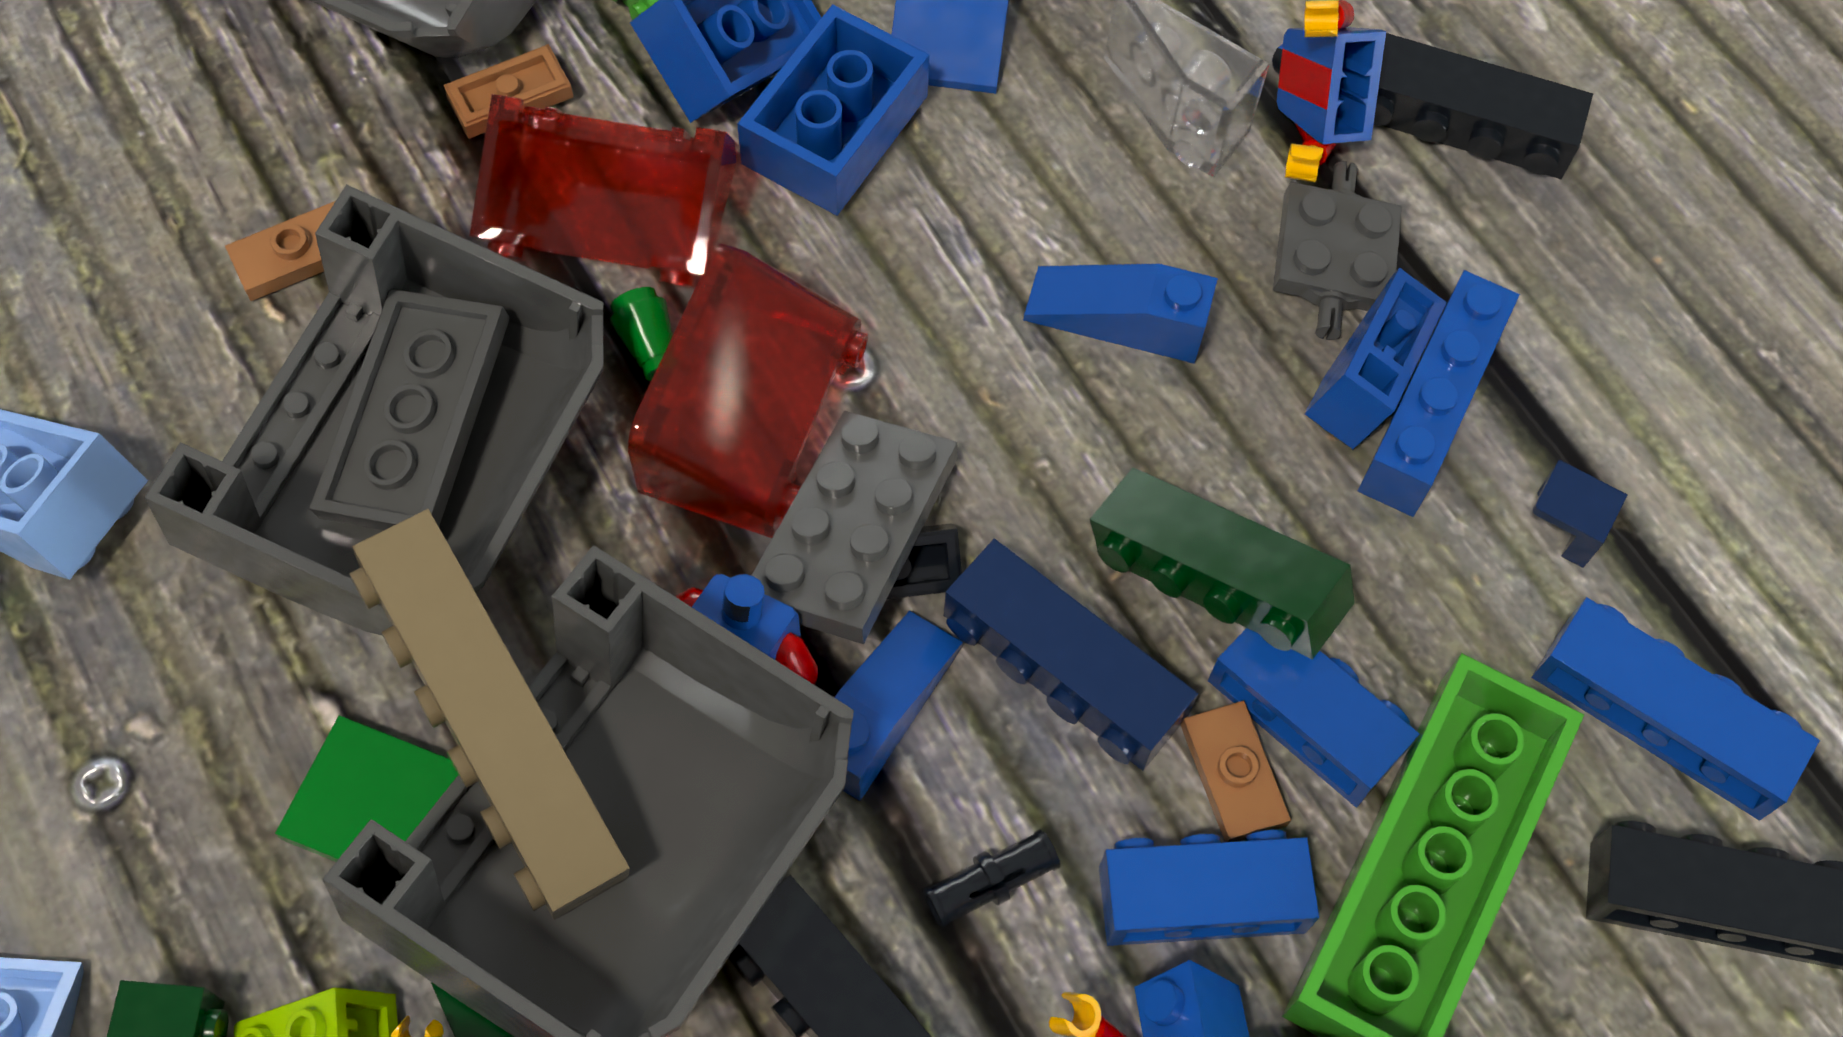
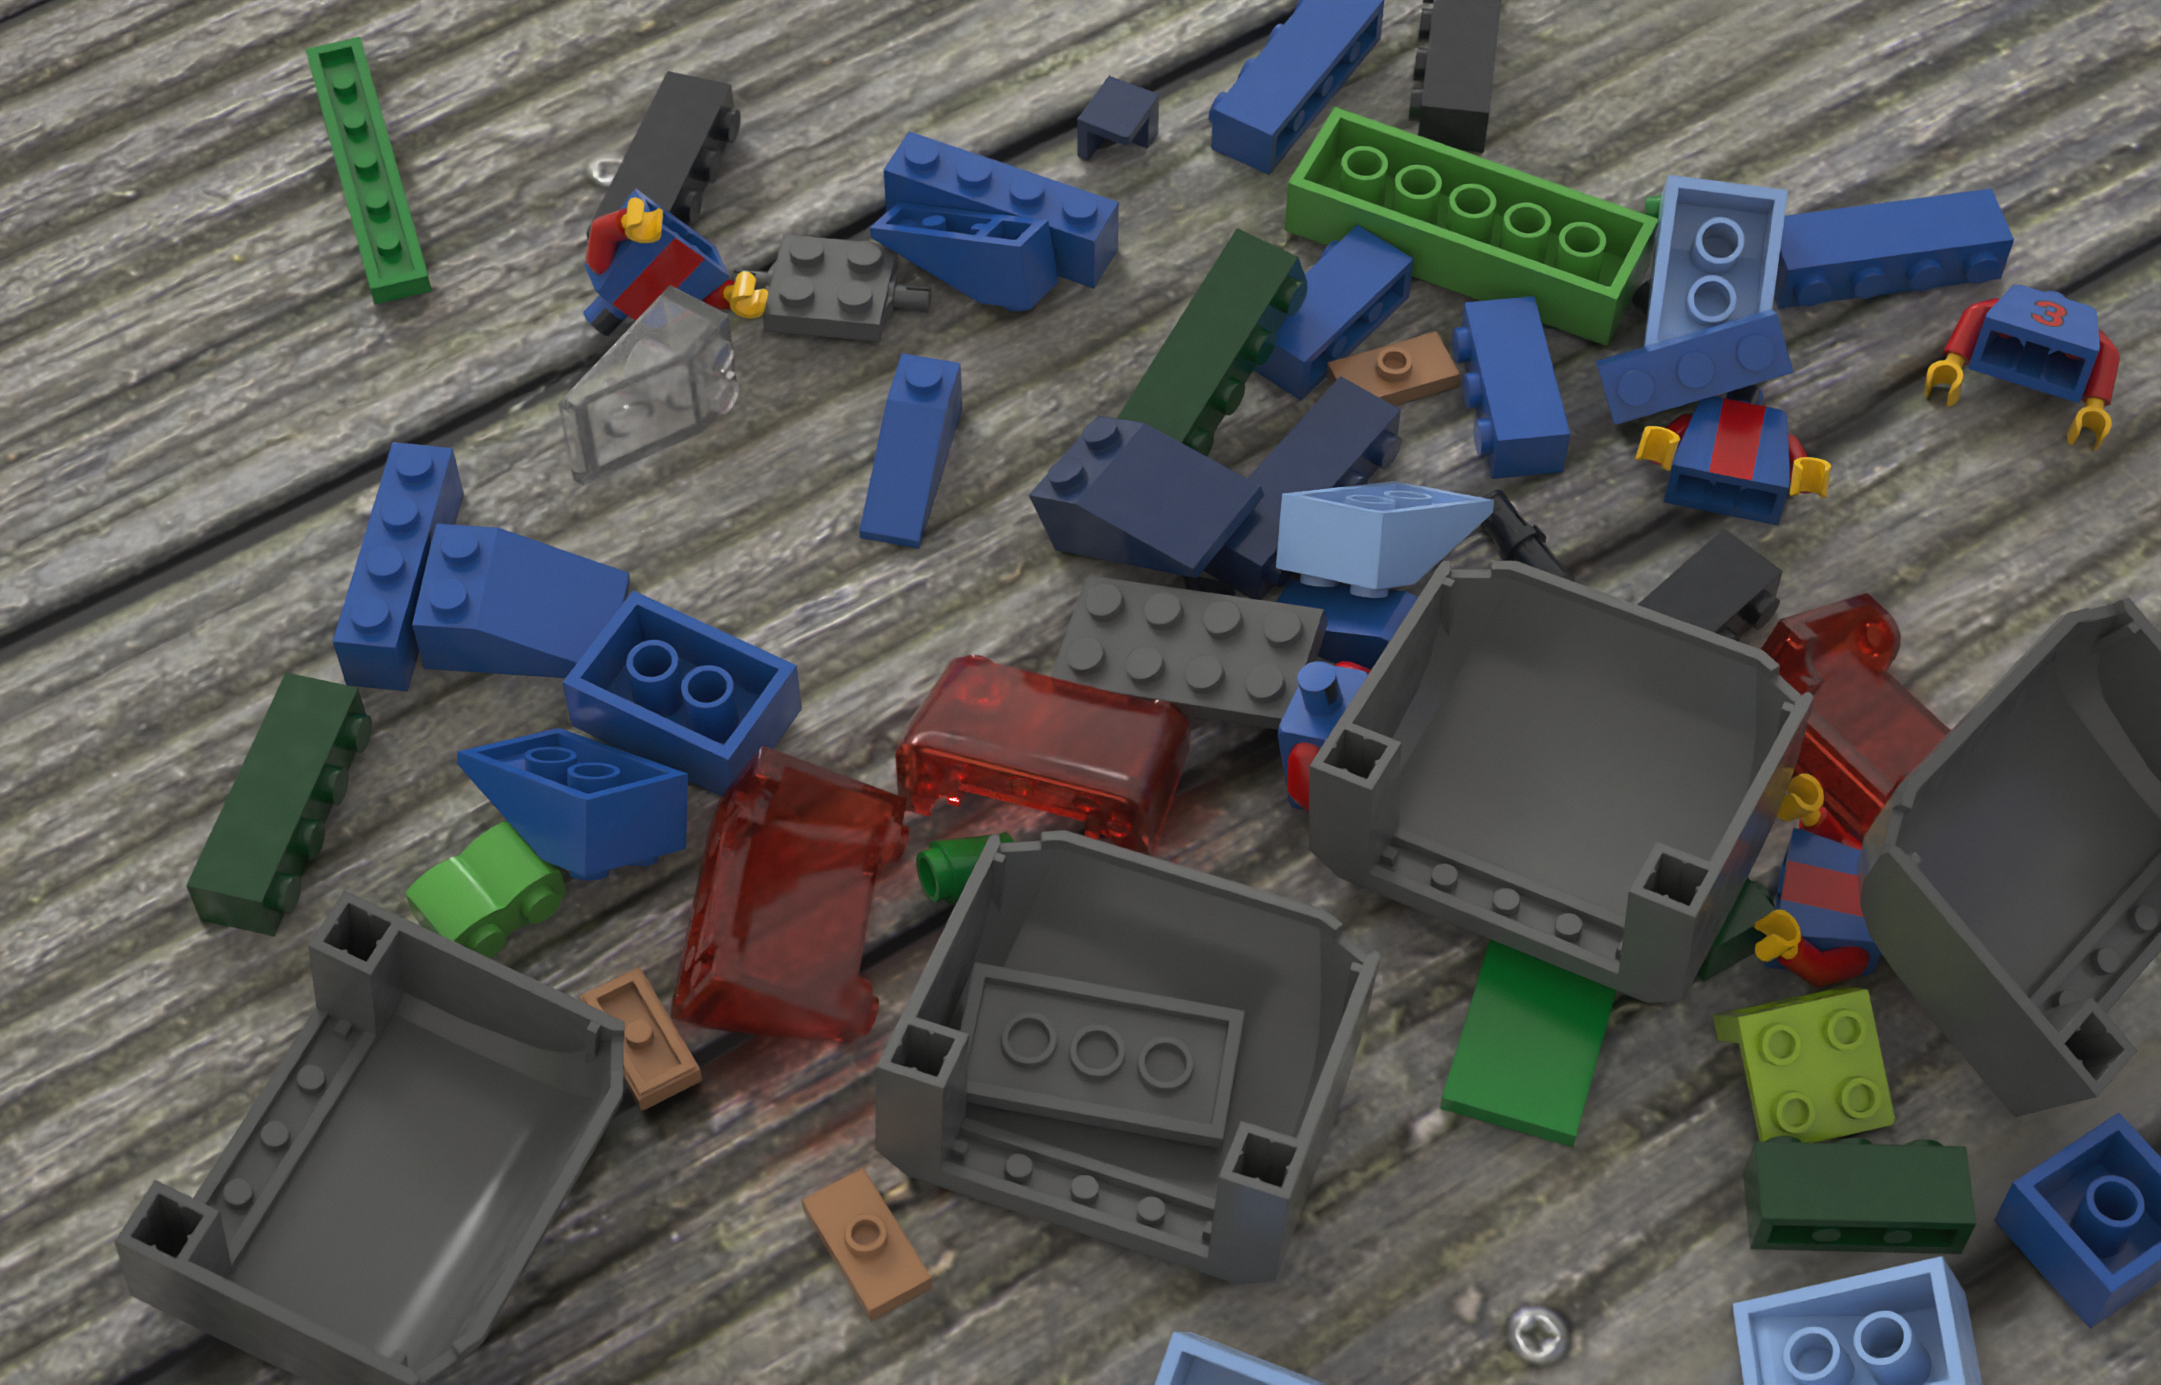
camera: 90 degrees left, 10 degrees down
dark tan brick [349,509,630,920] -> none
none -> dark blue slope [1029,415,1265,578]
none -> light blue slope [1276,481,1494,598]

